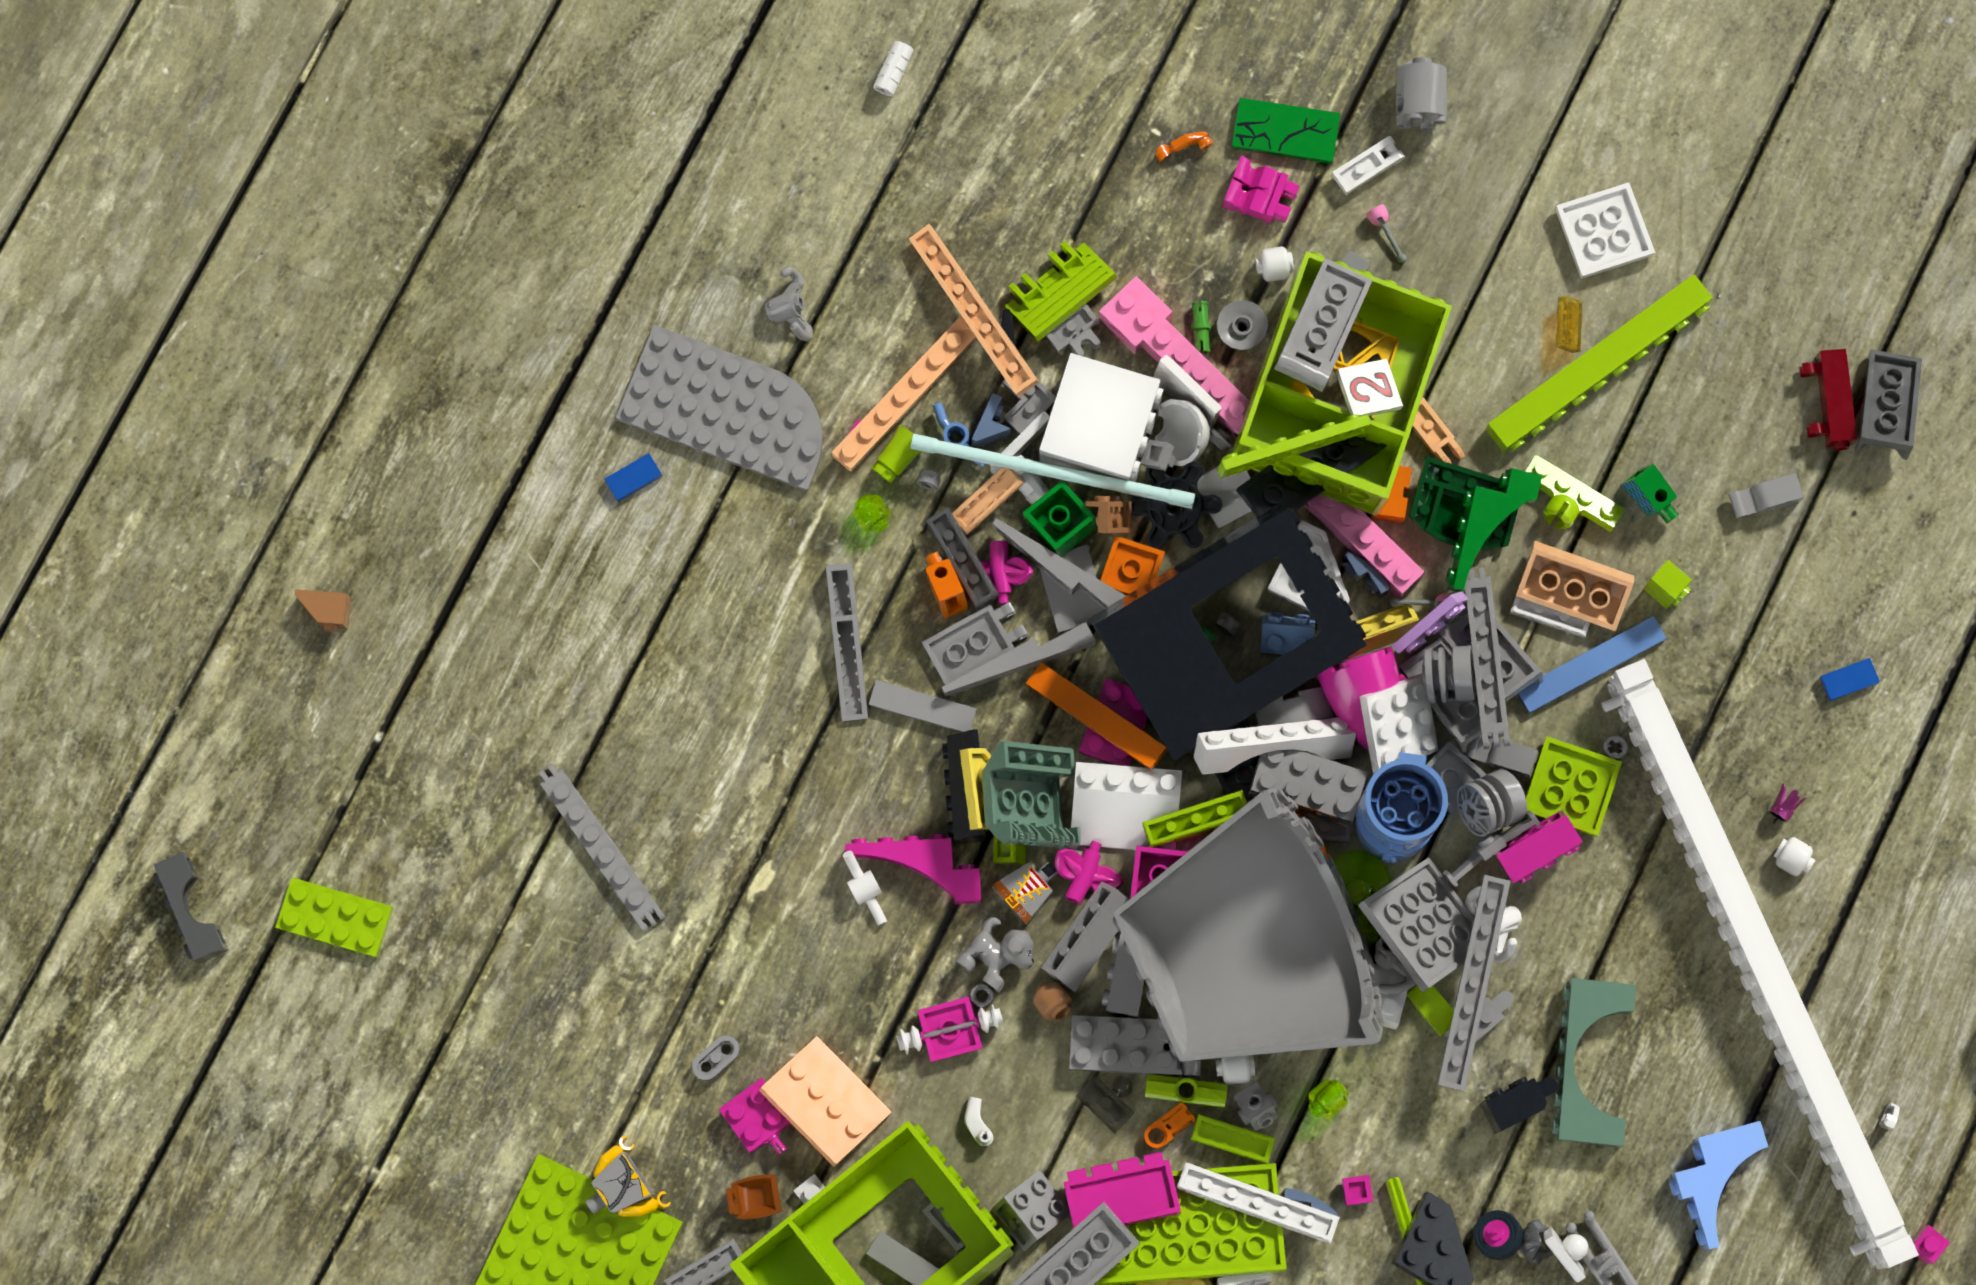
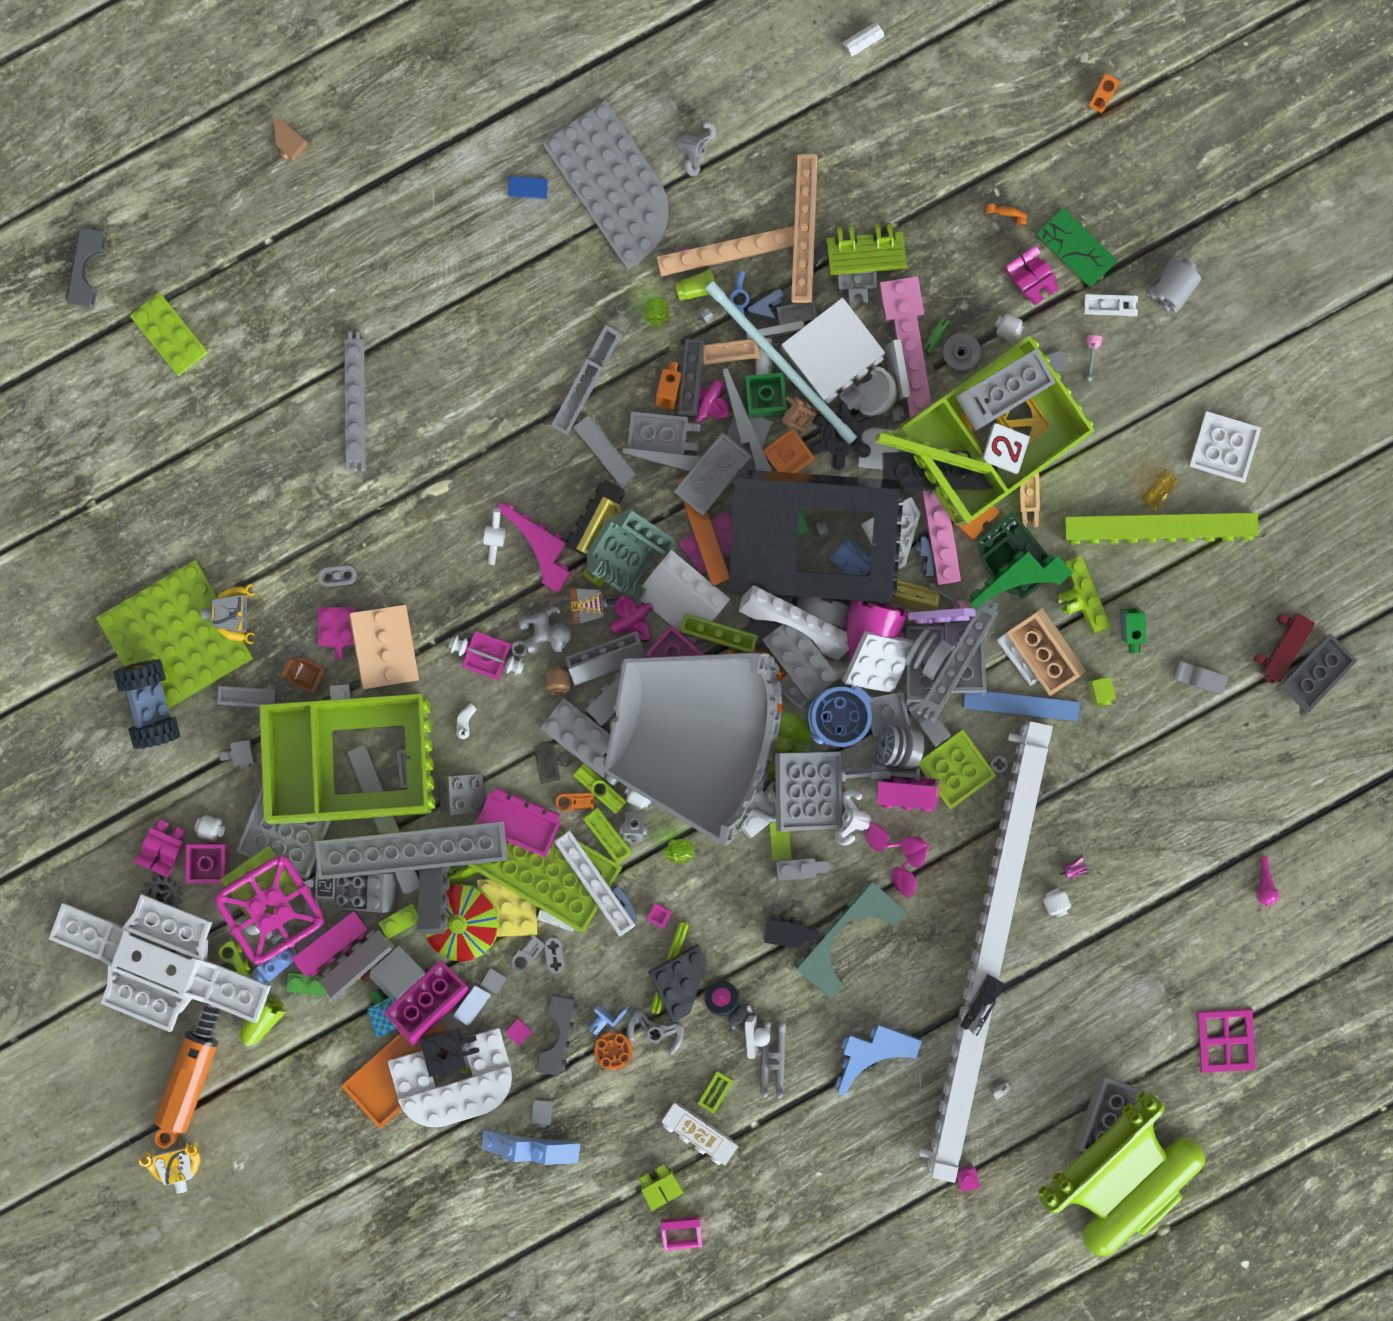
camera: 30 degrees right, 10 degrees up
light grey plate [1437,875,1511,1092] -> none
blue tile [1819,658,1880,702] -> none
none -> light grey tile [673,432,752,516]
none -> dark pink plant [865,821,929,898]
none -> black plate [960,973,1005,1036]

